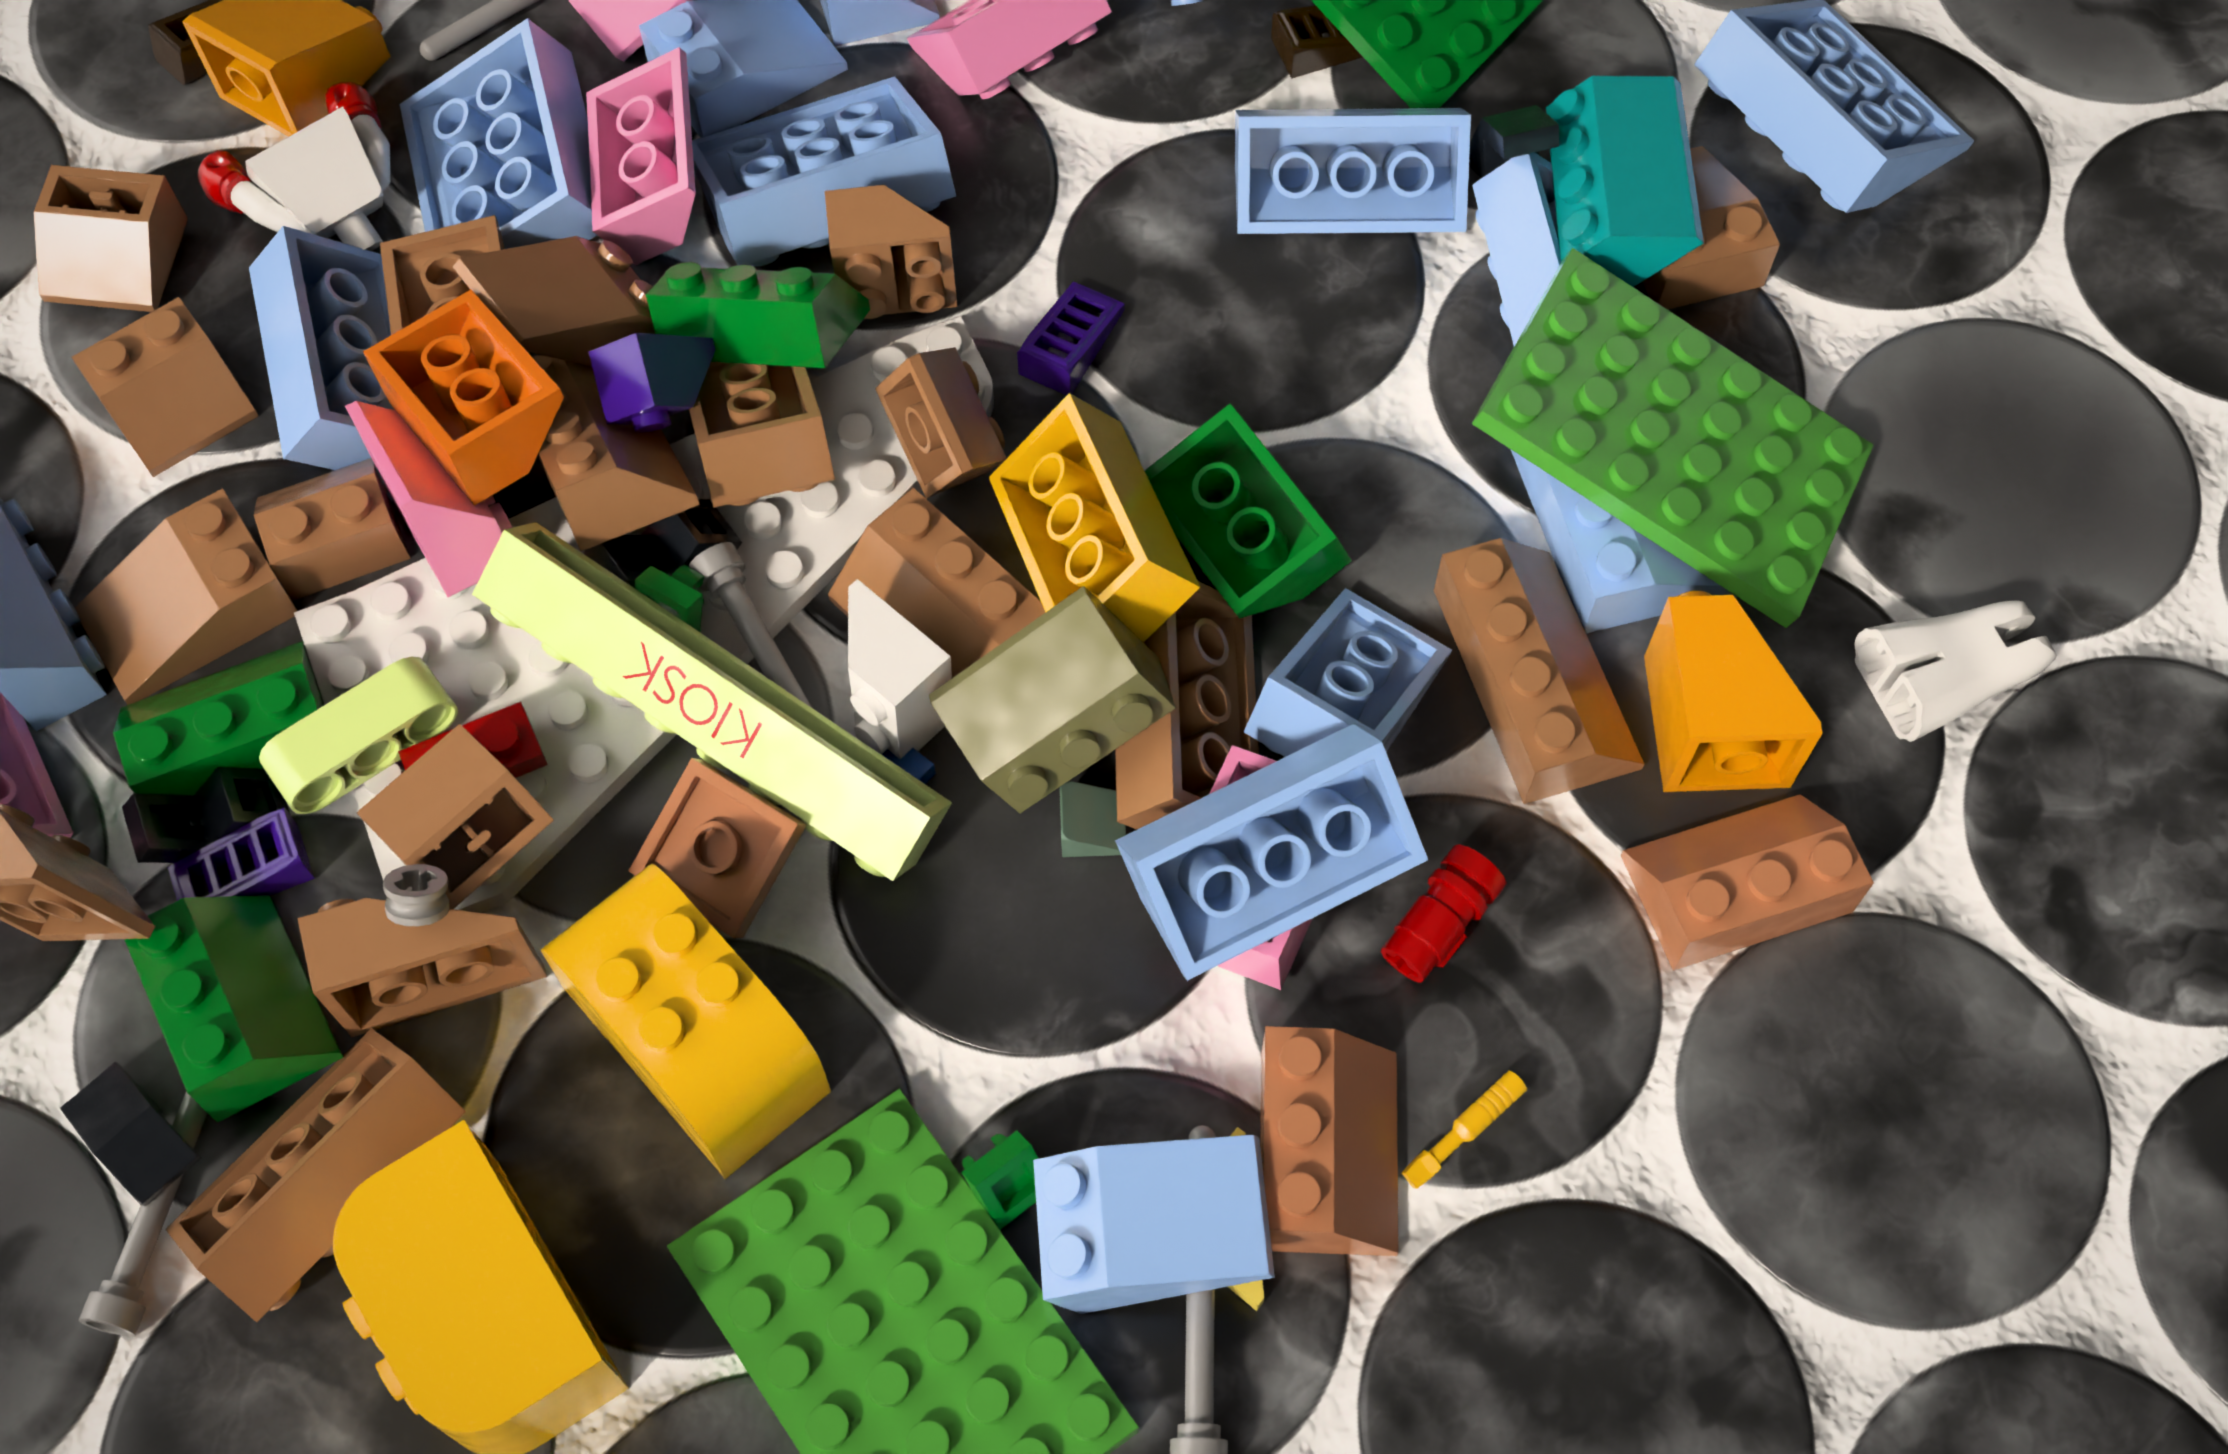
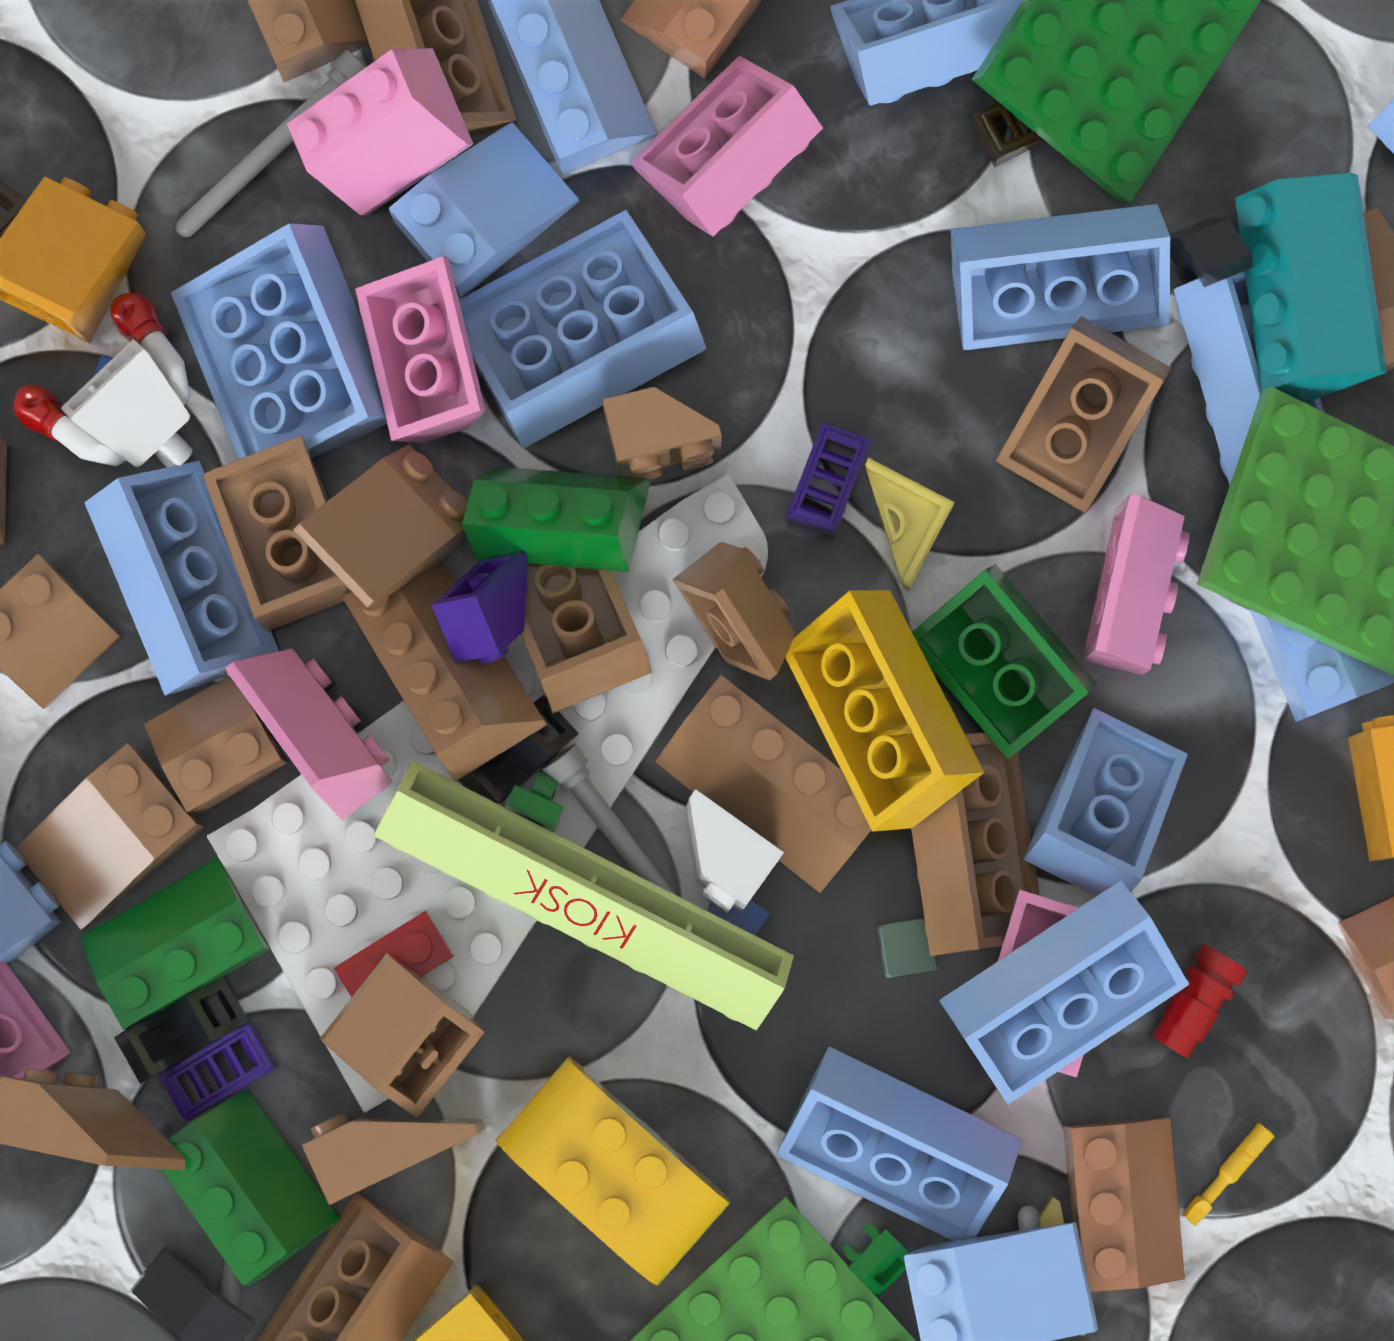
camera: 10 degrees left, 20 degrees up
yellowish green beam [259,656,458,814] -> none
orange slope [363,289,564,506] -> none
light grey bush [383,864,449,927] -> none
nougat plate [628,758,807,938] -> none
slope [929,586,1176,814] -> none
medium nougat slope [1434,538,1644,804] -> none
none -> light blue slope [776,1047,1023,1241]
none -> light yellow tile [864,458,955,589]
none -> medium nougat slope [996,316,1172,513]
none -> bright pink slope [1082,494,1190,675]

